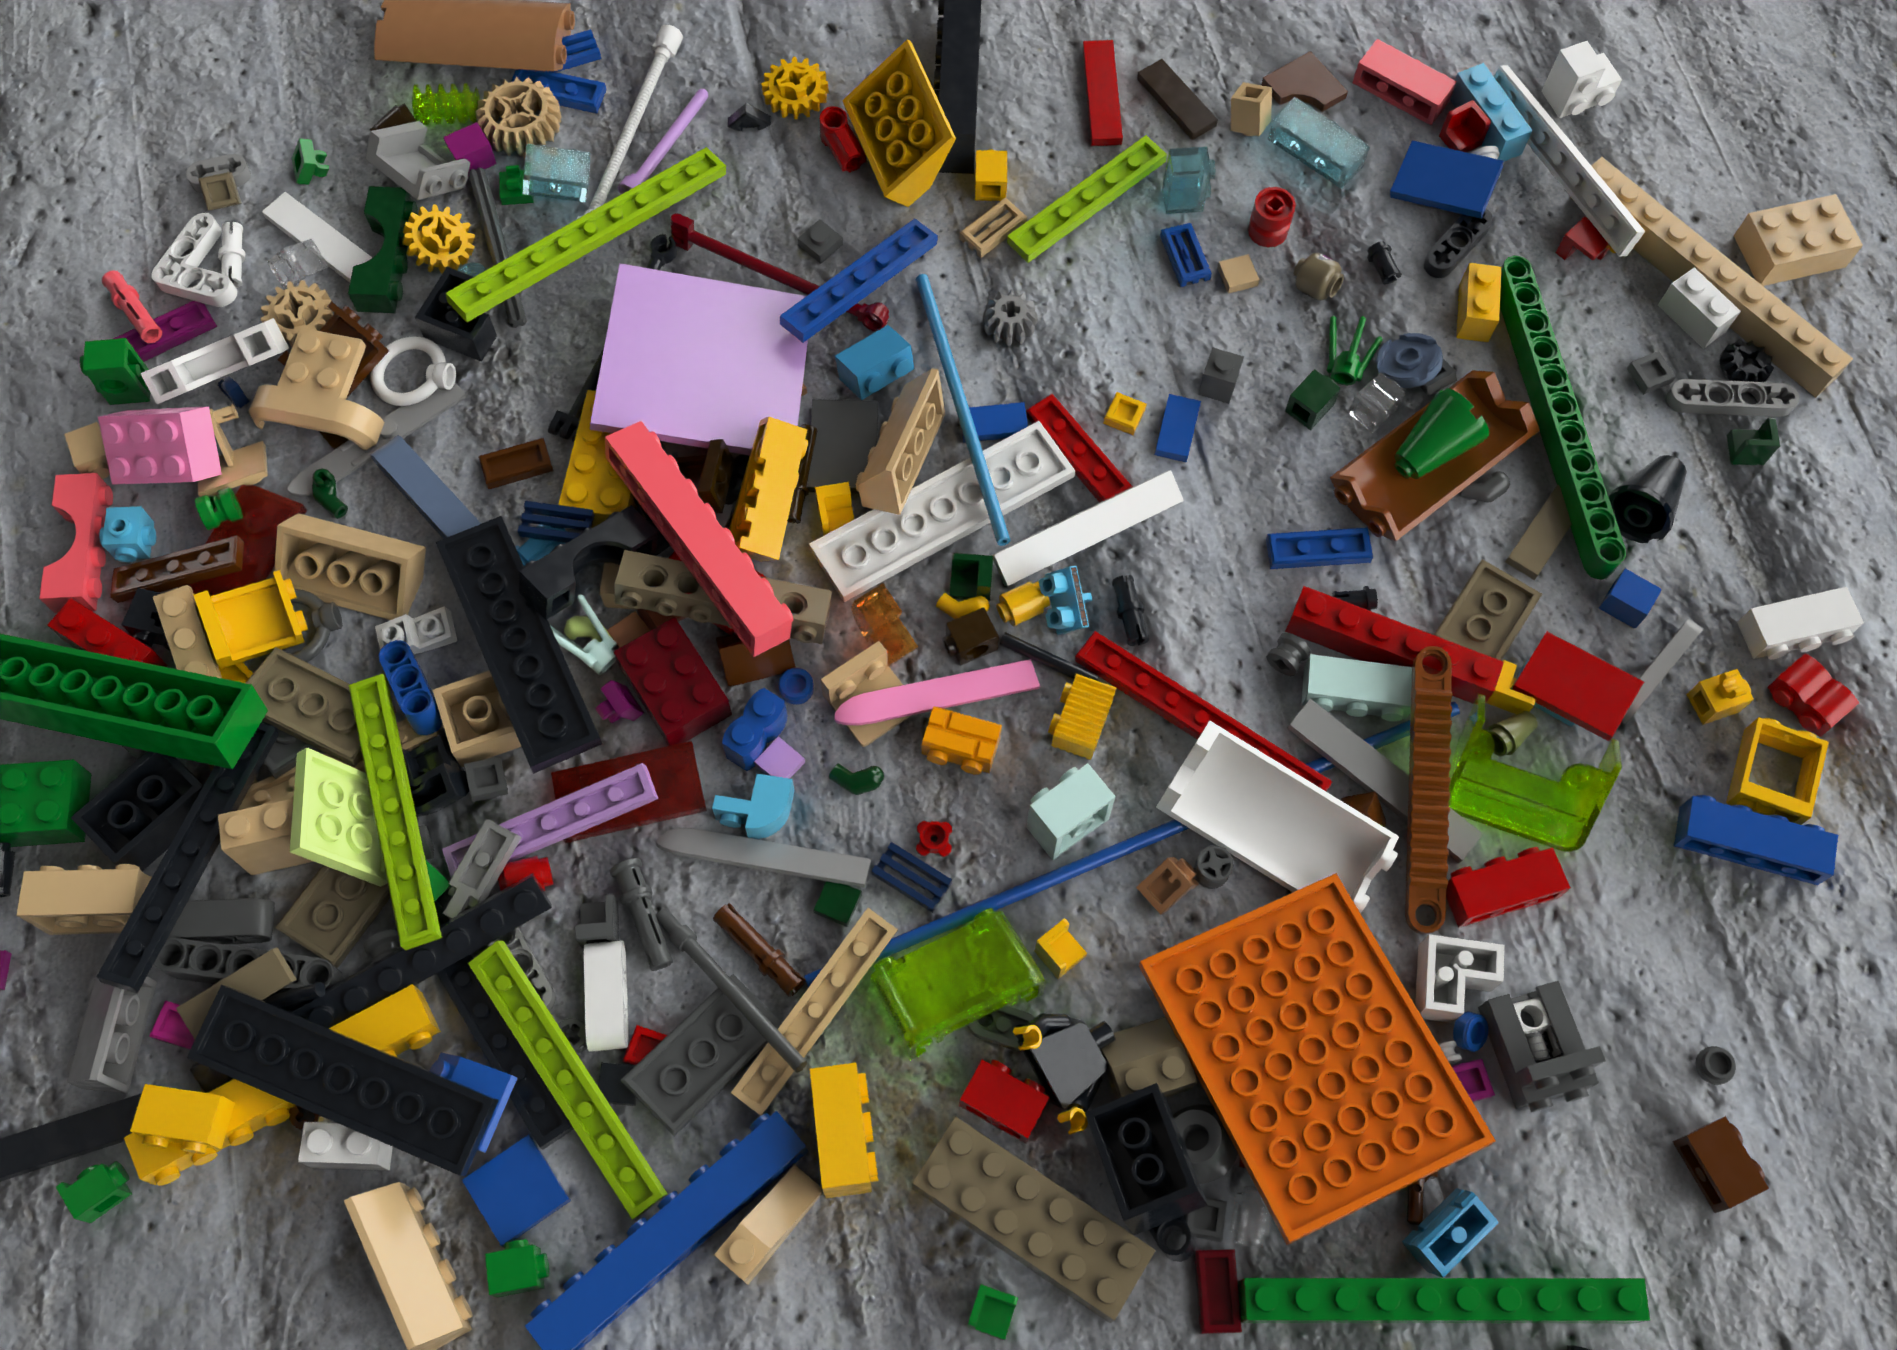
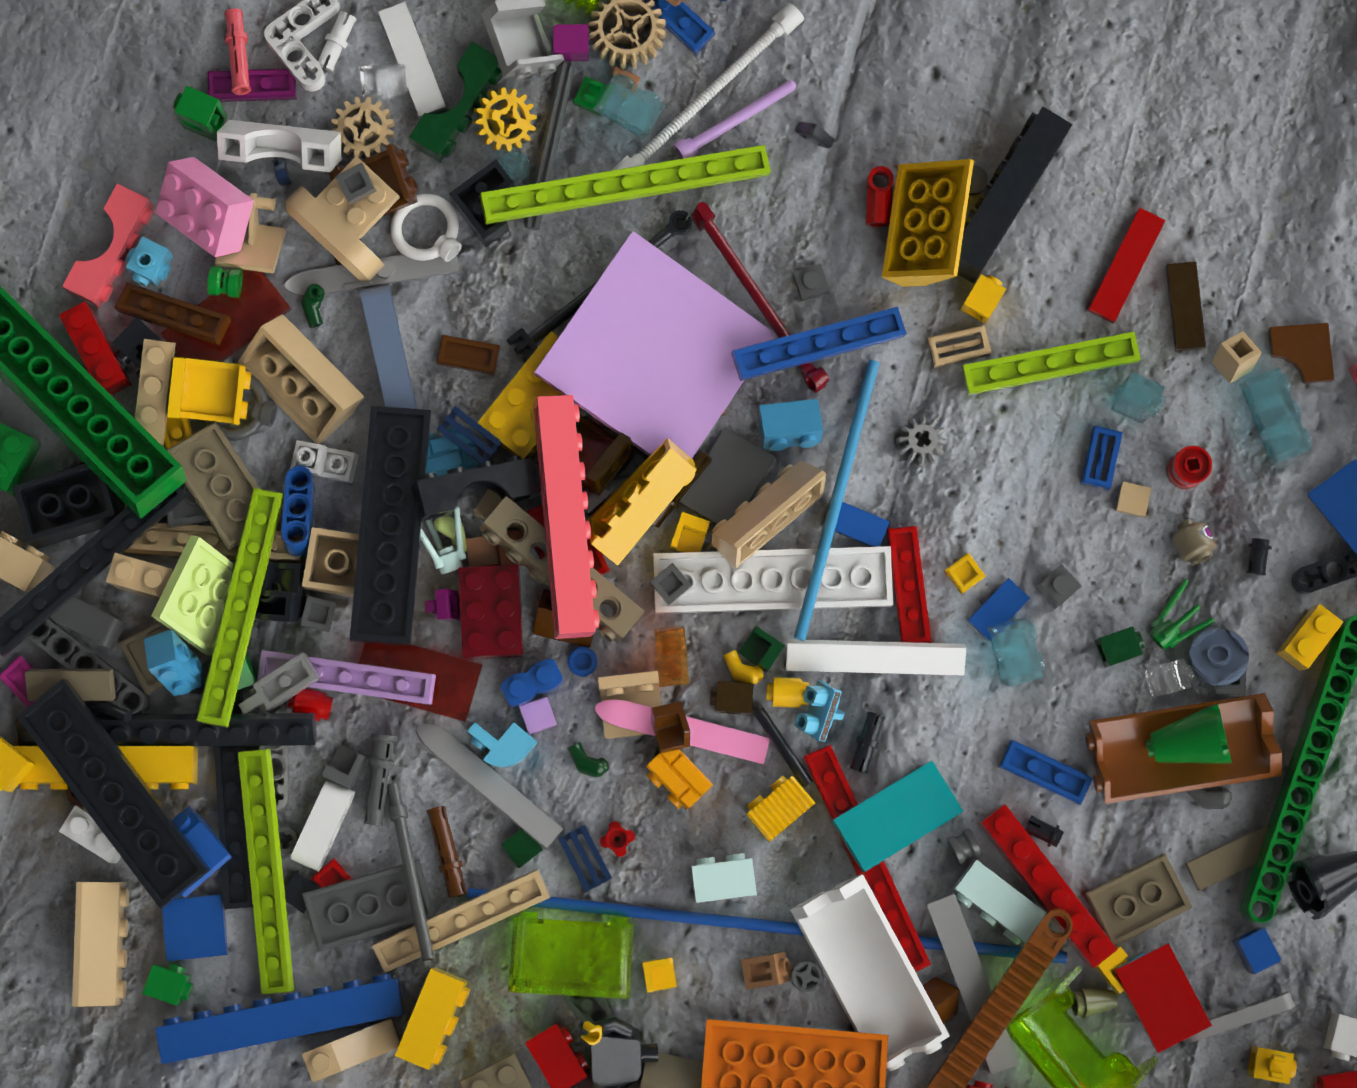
camera: 25 degrees right, 15 degrees up
tan brick [64,422,110,479] -> none
yellow gear [761,57,829,120] -> none
none -> dark azure brick [144,629,203,696]
none -> dark grey plate [335,163,377,205]
none -> dark grey plate [650,563,692,606]
none -> reddish brown panel [651,701,690,753]
none -> teal tile [831,760,964,873]
none -> clear light blue brick [988,618,1045,687]

